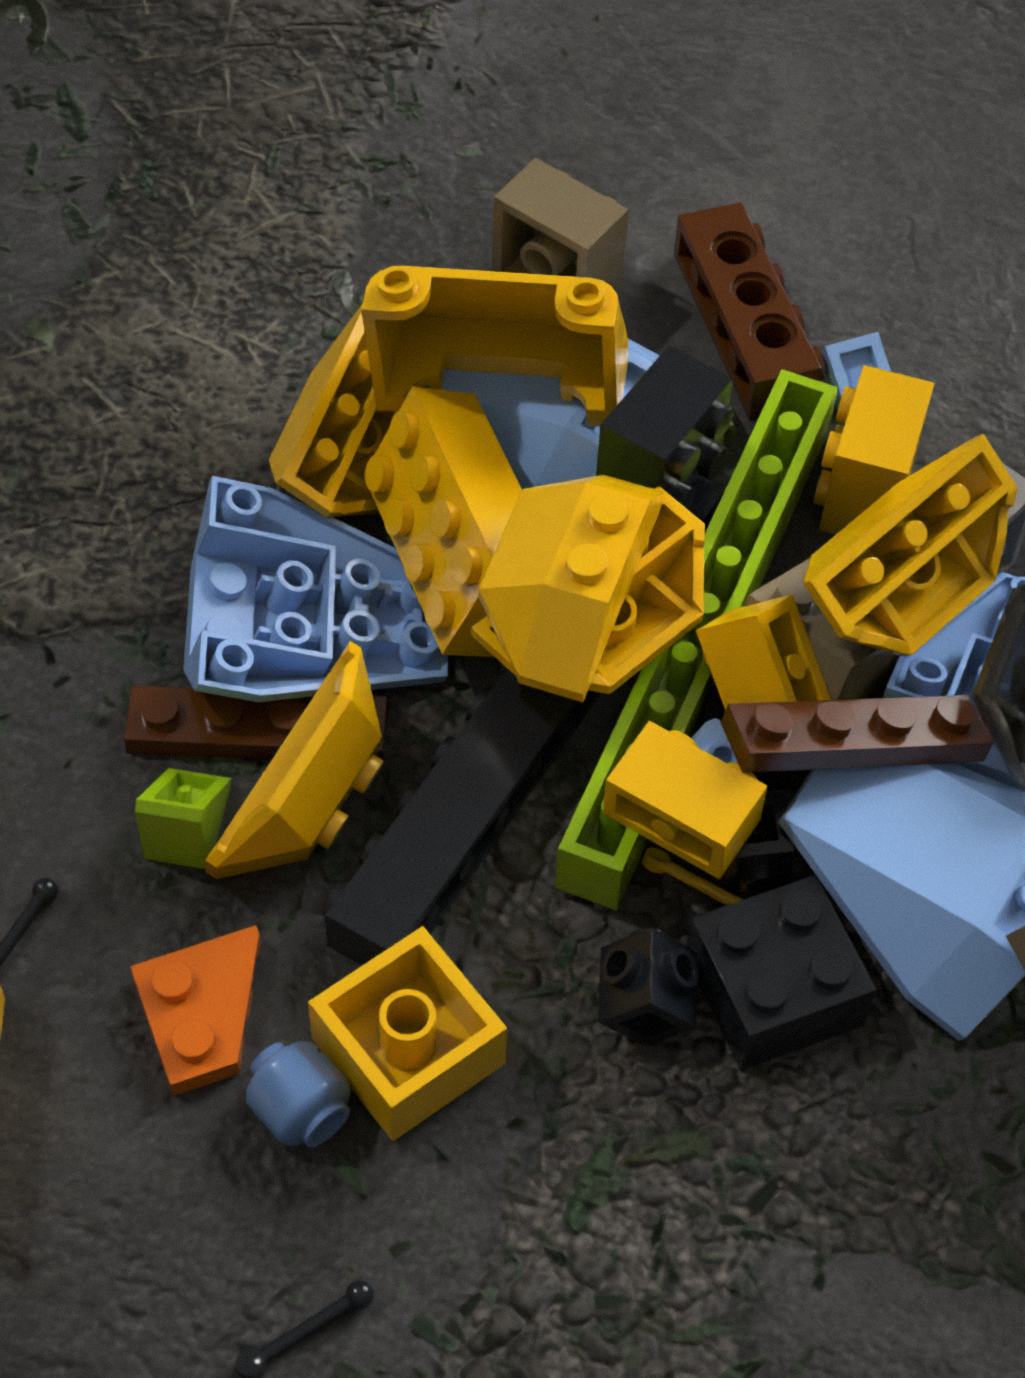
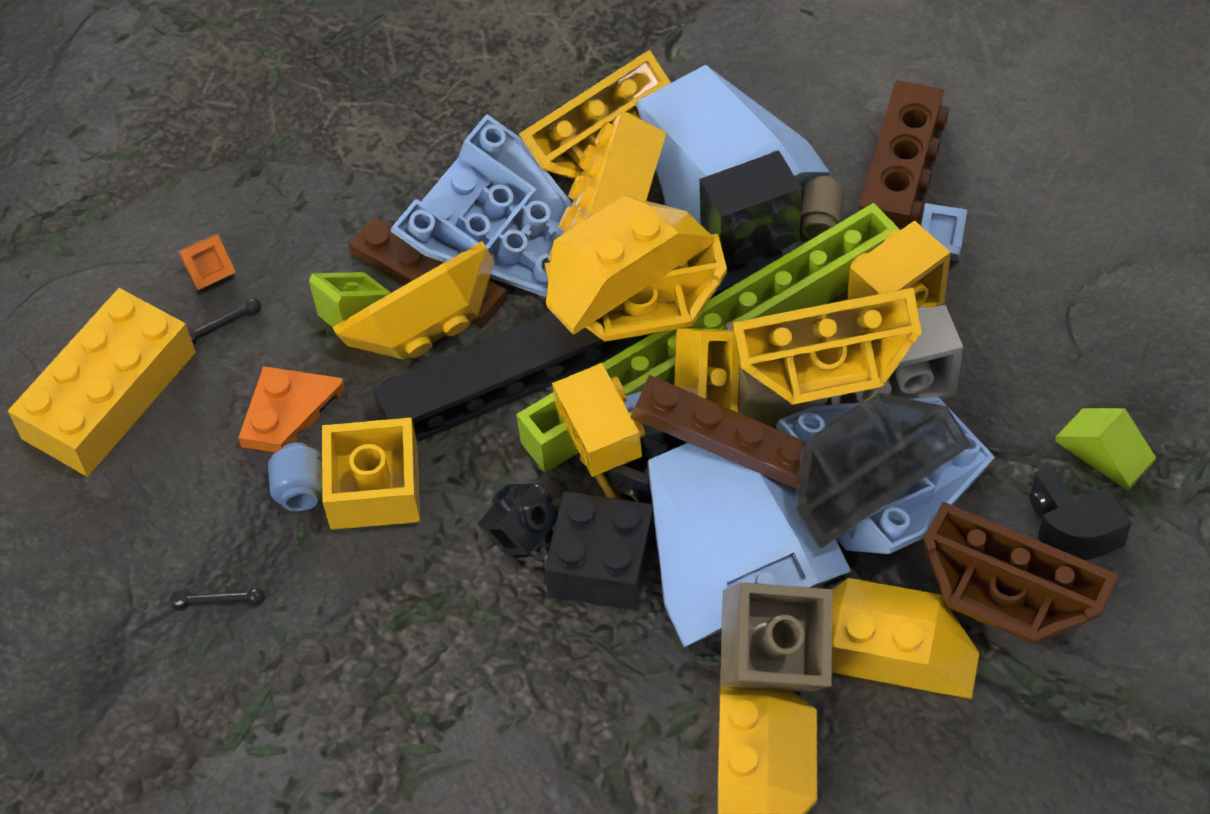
camera: 40 degrees right, 0 degrees up
yellow windscreen [361,266,629,427] -> none
dark tan brick [492,157,629,293] -> none

